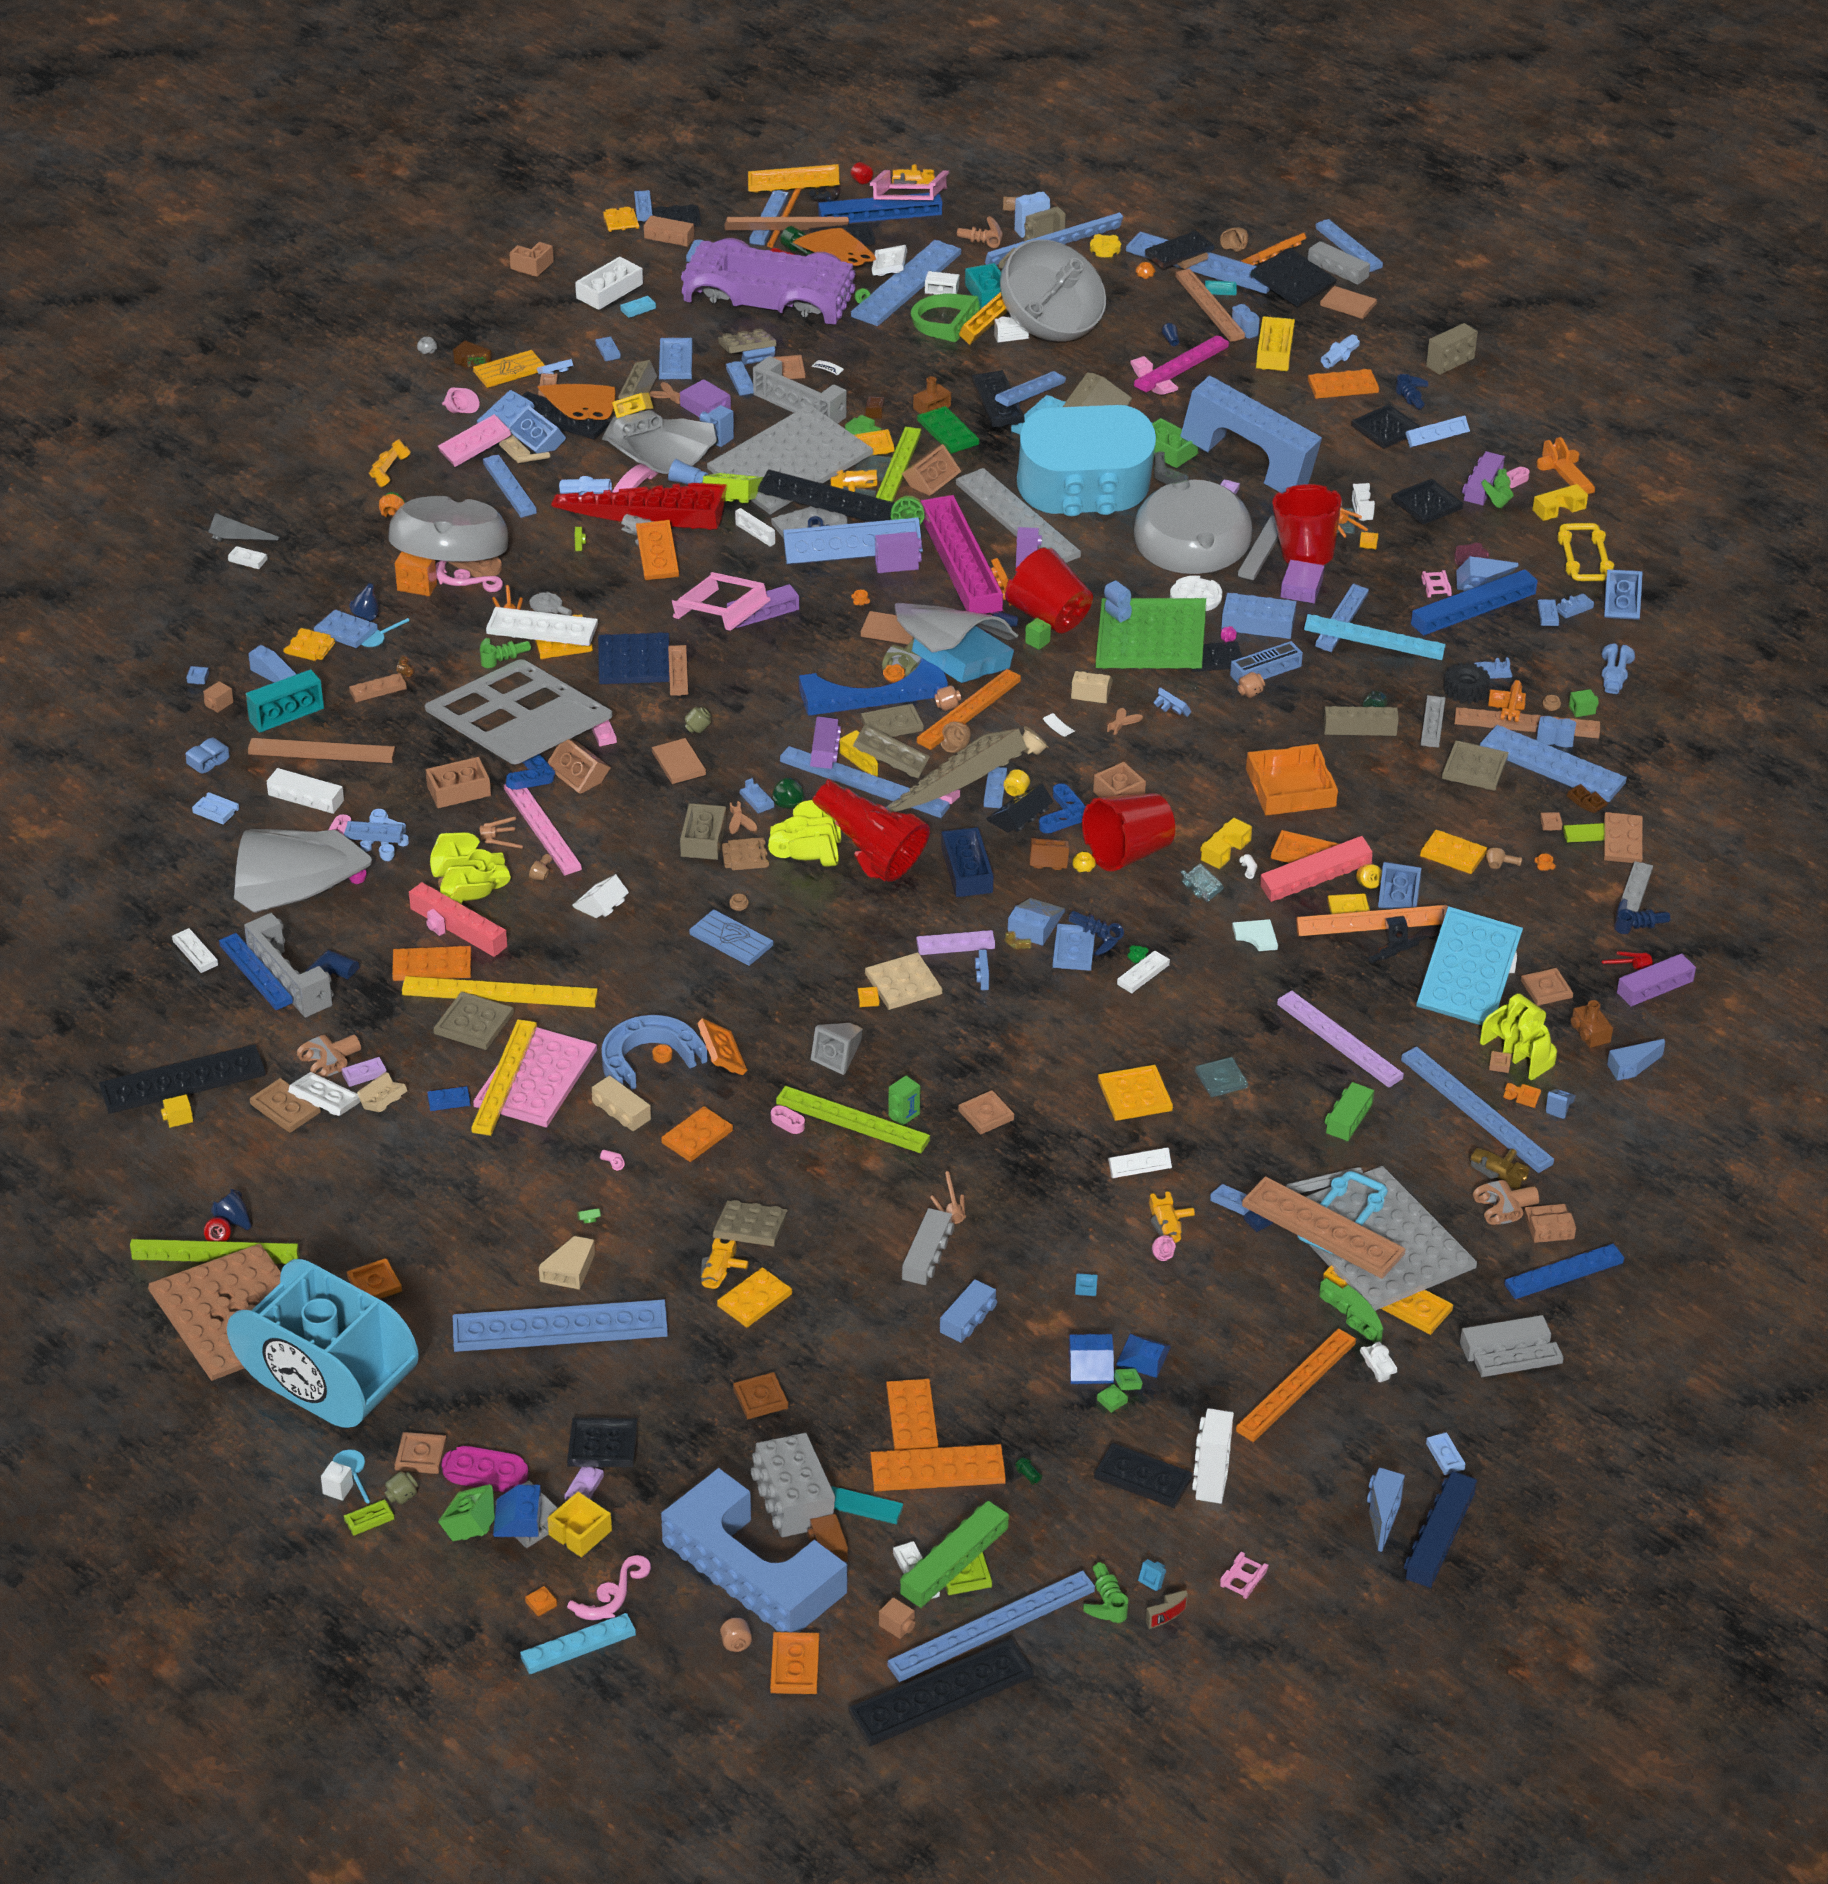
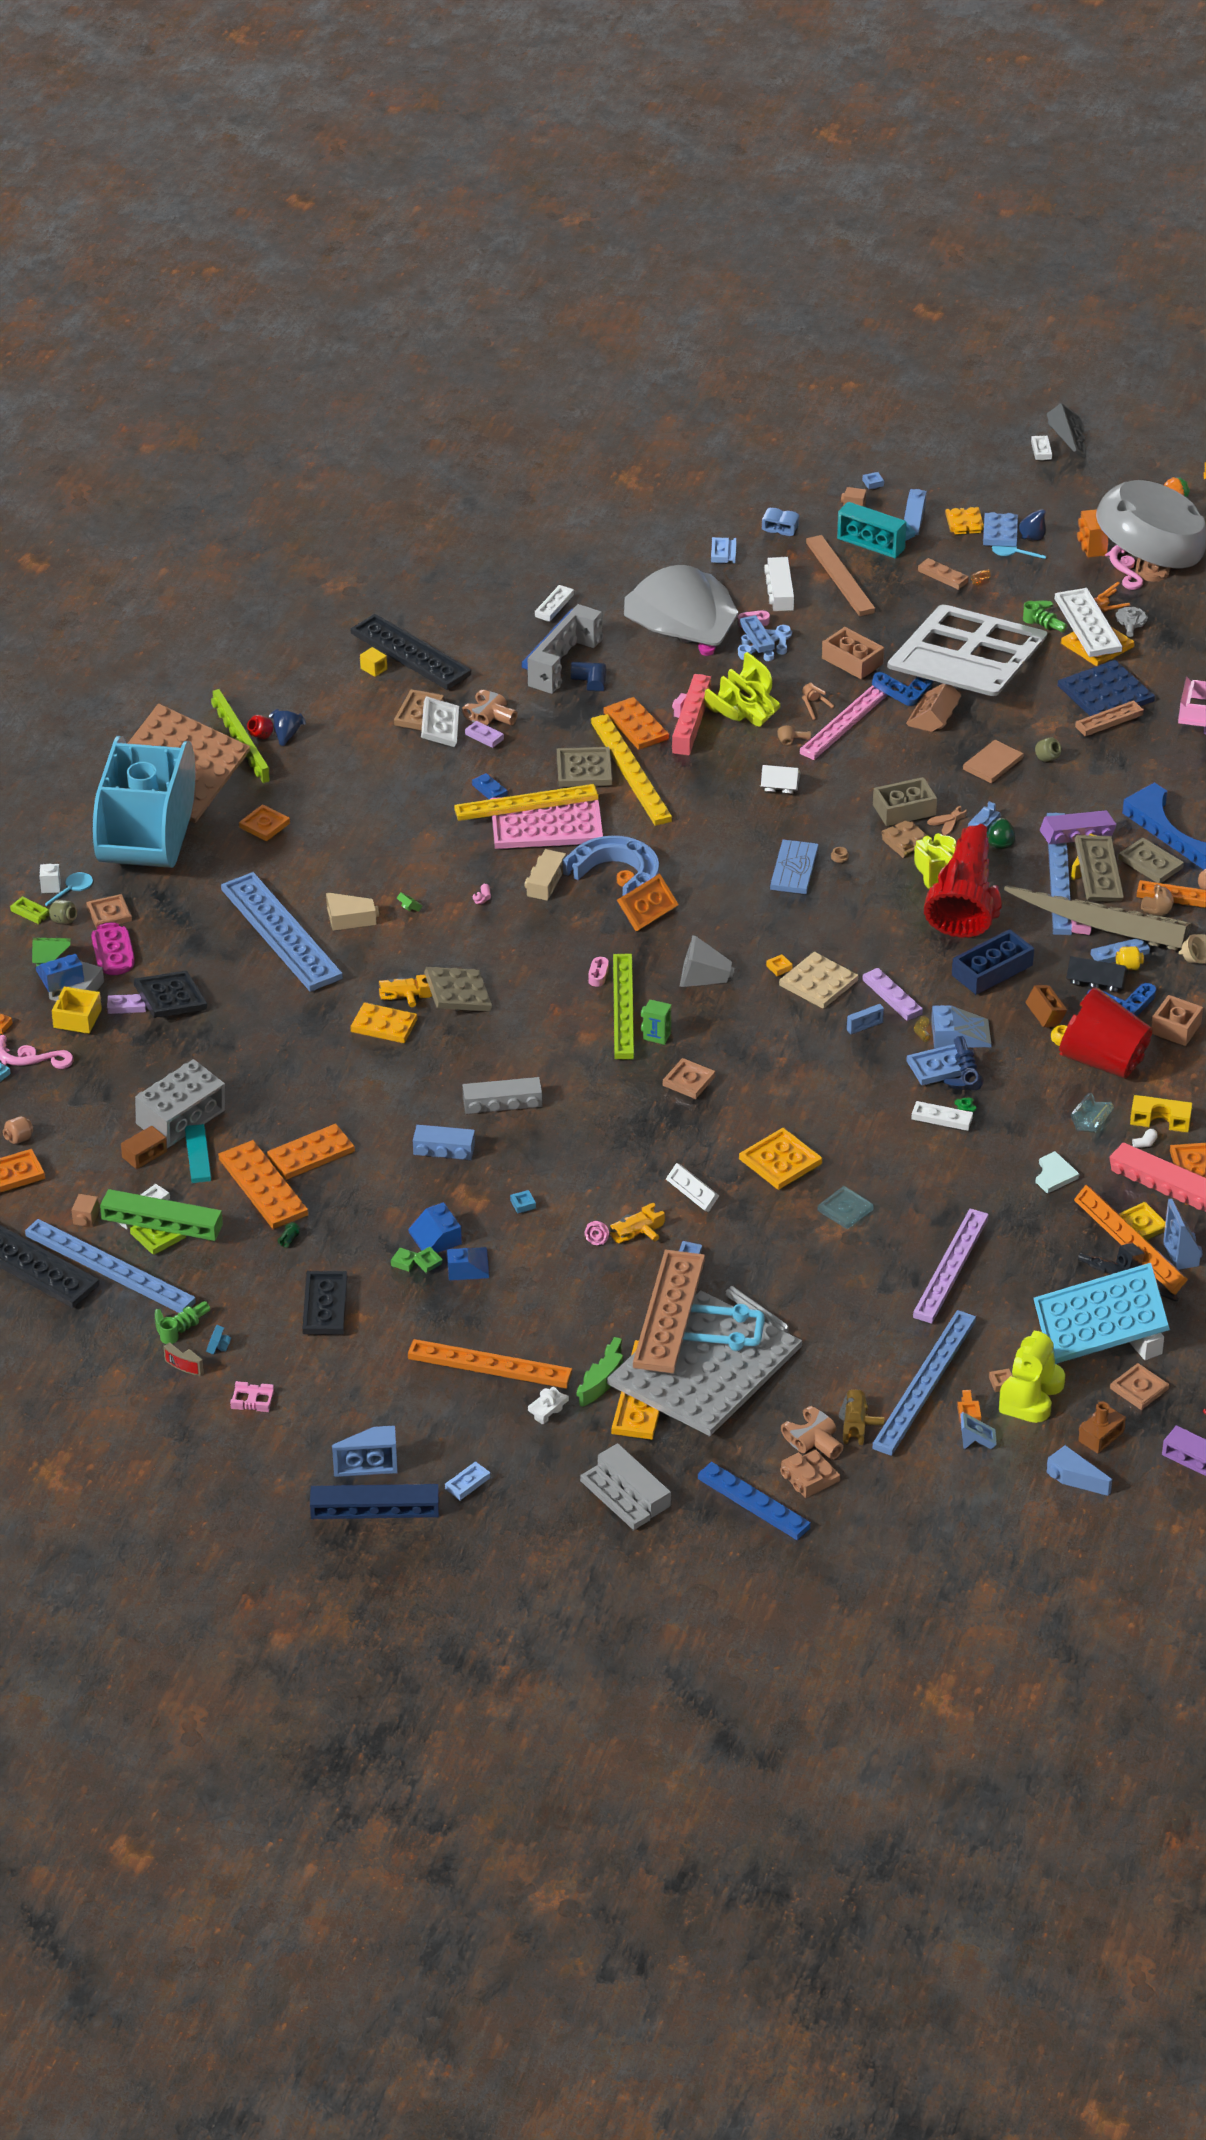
camera: 65 degrees right, 0 degrees up
tan bracket [357,1072,407,1112] -> none
bright pink plate [591,720,617,746] -> none
orange plate [661,1106,733,1162] -> none
medium blue arch [661,1468,847,1633] -> none
dark orange plate [733,1372,788,1420] -> none
nougat plant [930,1171,966,1224] -> none
white brick [1192,1408,1234,1504] -> none
bright green brick [1325,1082,1374,1141] -> none
yellow head [1356,863,1382,889] -> none

